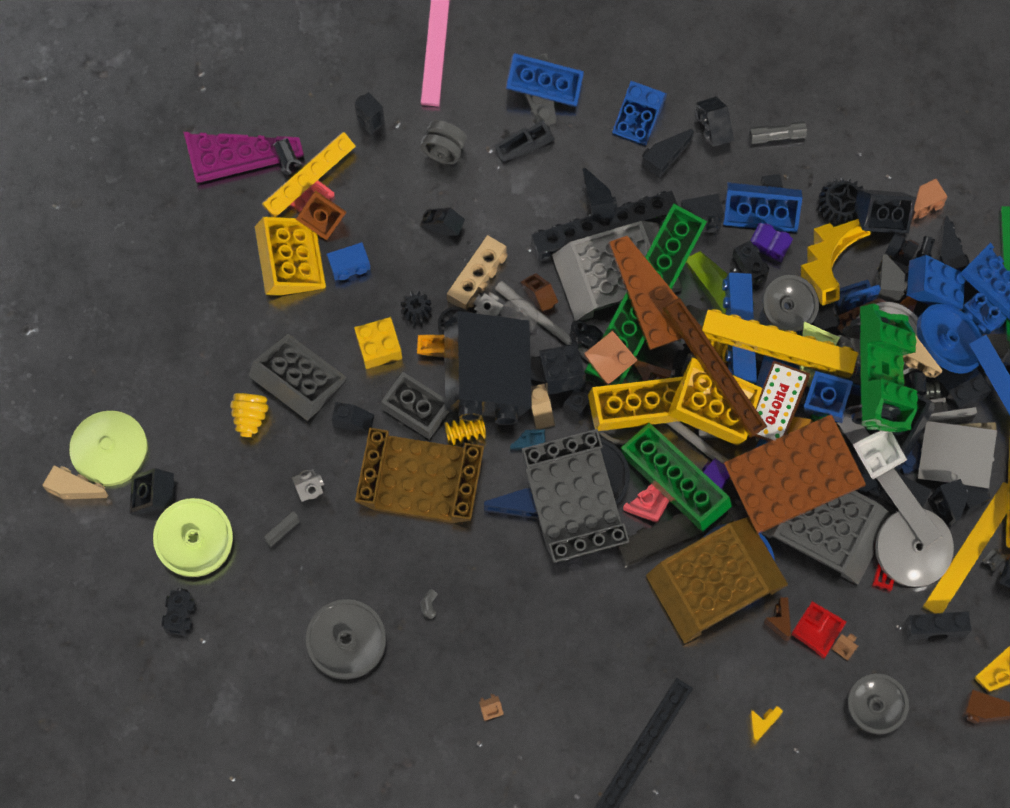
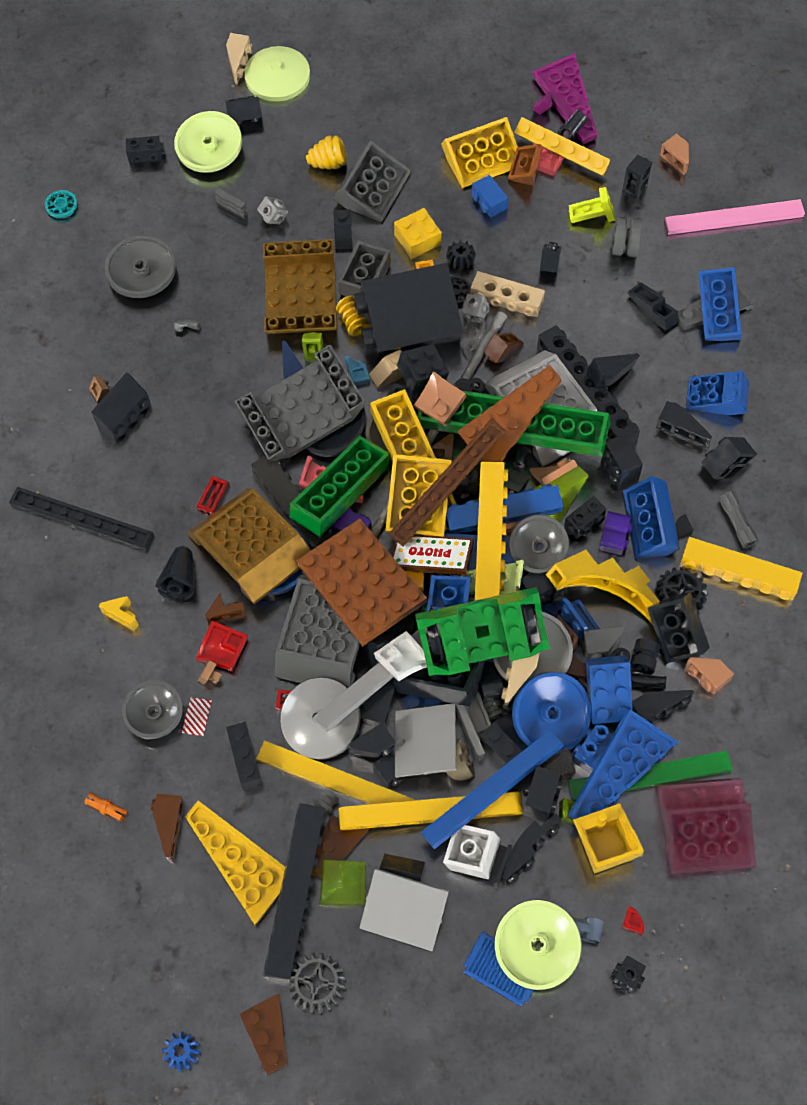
camera: 80 degrees right, 5 degrees down
none -> teal wheel [45,190,77,218]
none -> orange pin [85,792,127,821]
none -> black slope [91,372,150,441]
none -> black cone [155,546,195,601]
none -> sticker [182,697,212,736]
none -> red tile [196,476,230,514]
none -> lime slope [302,332,323,361]
none -> nougat plate [529,458,577,485]
none -> magenta slope [532,92,552,115]
none -> dark blue tile [541,601,561,618]
none -> neon yellow bracket [569,187,615,223]
none -> nougat slope [660,133,689,175]
none -> yellow brick [680,537,803,600]

